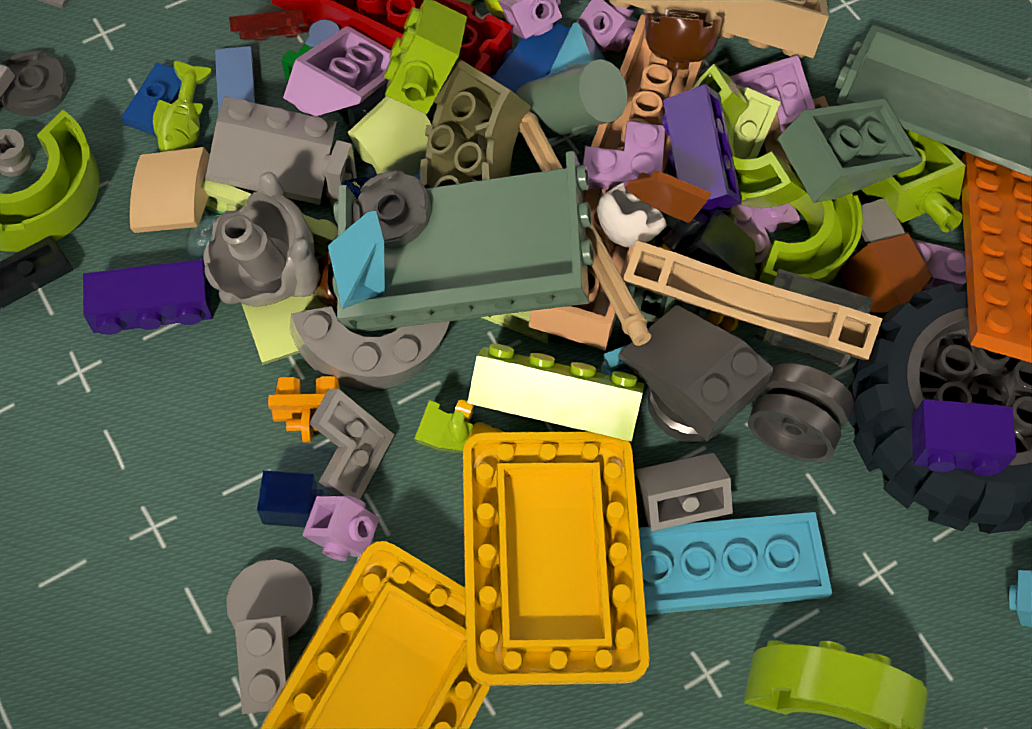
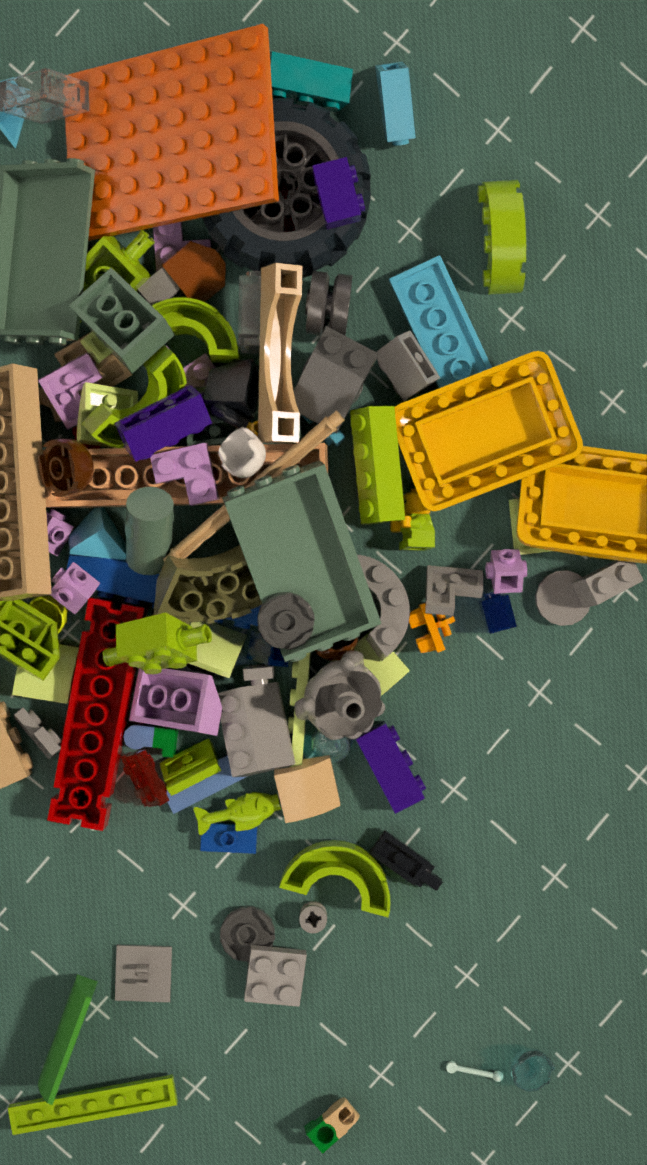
camera: 105 degrees left, 25 degrees up
medium azure slope [328,211,385,309] -> none
dark orange slope [624,171,711,223] -> none
none -> lime plate [159,738,222,796]

